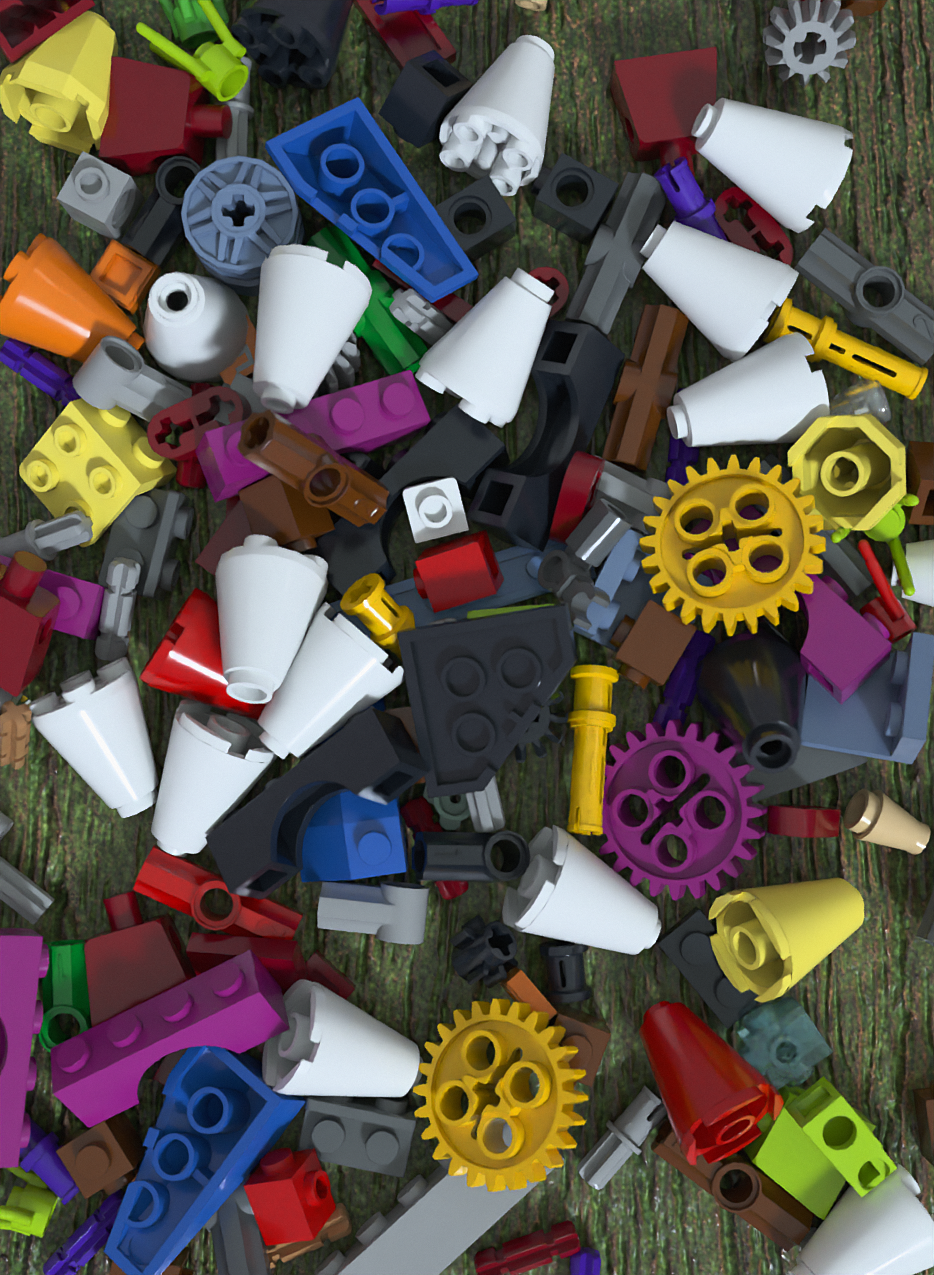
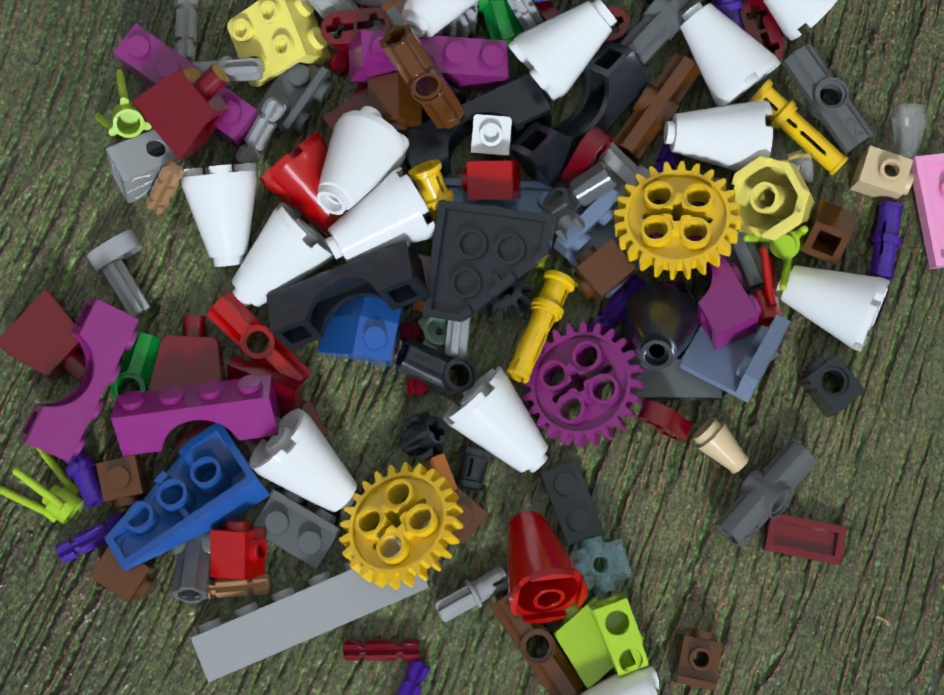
camera: 15 degrees right, 5 degrees down
light grey piece [317,881,429,944] -> none
light yellow cone [708,878,864,1003] -> none

